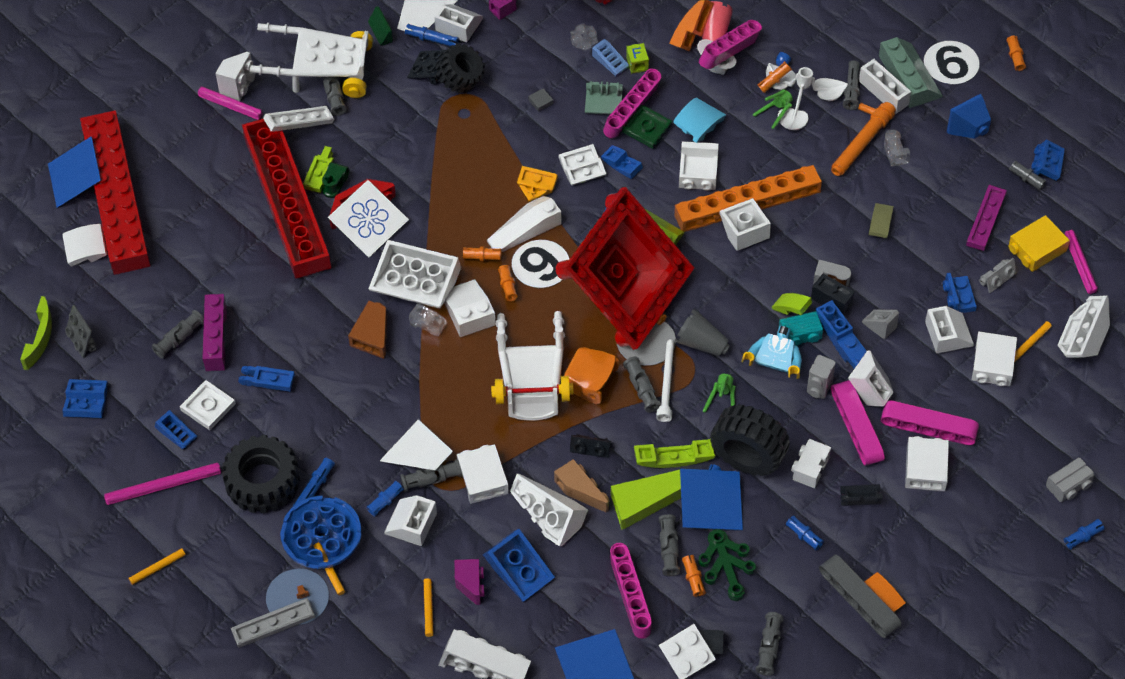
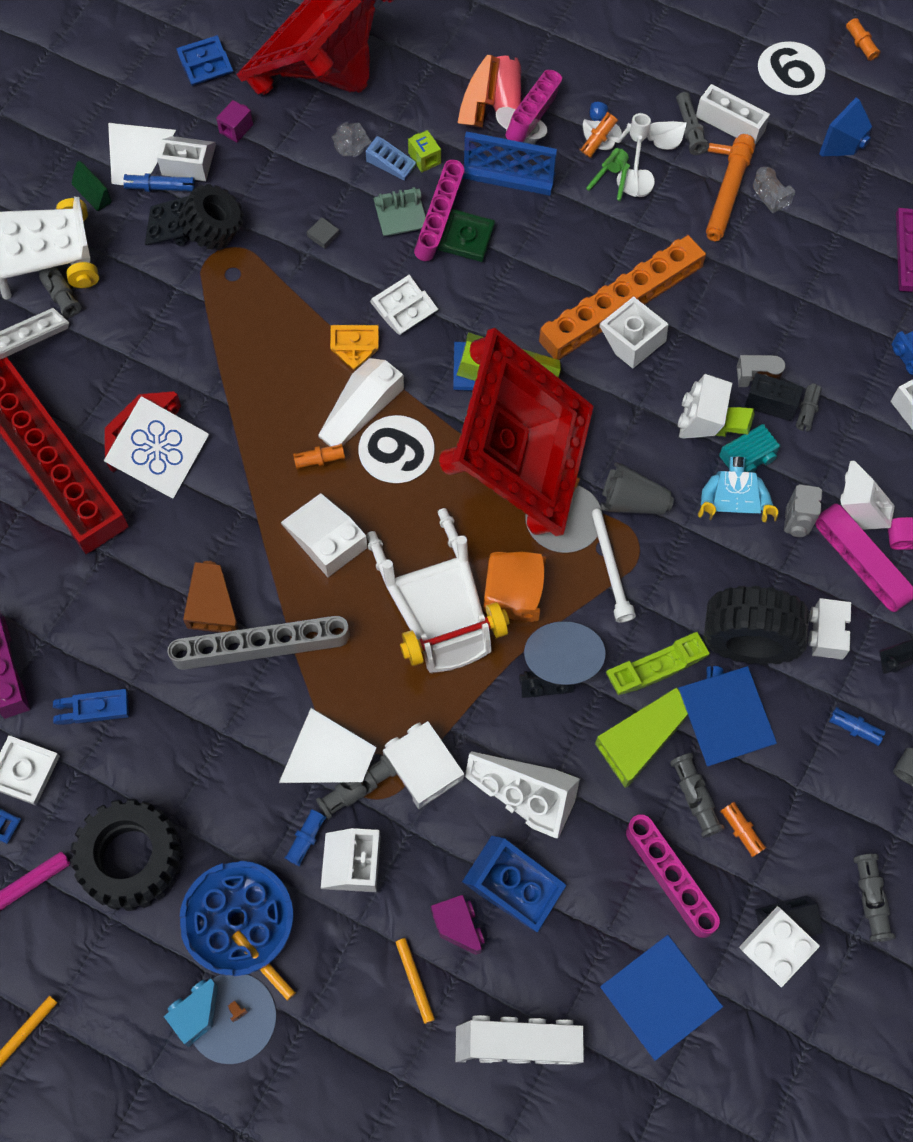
camera: 20 degrees left, 10 degrees up
light grey tile [231,598,315,648] -> none
blue pin [293,458,335,506] -> none
lime hinge [303,146,334,193] -> none
dark green piece [322,162,349,198] -> none
white slope [369,240,461,308] -> none
clear leg [409,303,448,336] -> none
orange pin [498,265,518,302] -> none
medium nougat slope [554,459,609,512] -> none
blue slope [601,145,643,179] -> none
dark grey piece [623,356,661,413] -> none
medium azure slope [673,98,726,143] -> none
white panel [679,142,718,190] -> none
dark green plant [698,529,756,601] -> none
bright green plant [703,374,736,412] -> none
blue slope [816,300,867,369] -> none
light grey slope [862,310,899,339] -> none
olive slope [869,203,894,238] -> none
sand green slope [879,37,942,108] -> none
none -> dark azure slope [164,978,218,1047]
none -> light grey beam [167,616,350,670]
none -> blue fence [462,131,557,196]
none -> sand blue sticker [524,622,606,685]
none -> white slope [678,374,732,439]
none -> dark grey axle [796,383,822,431]

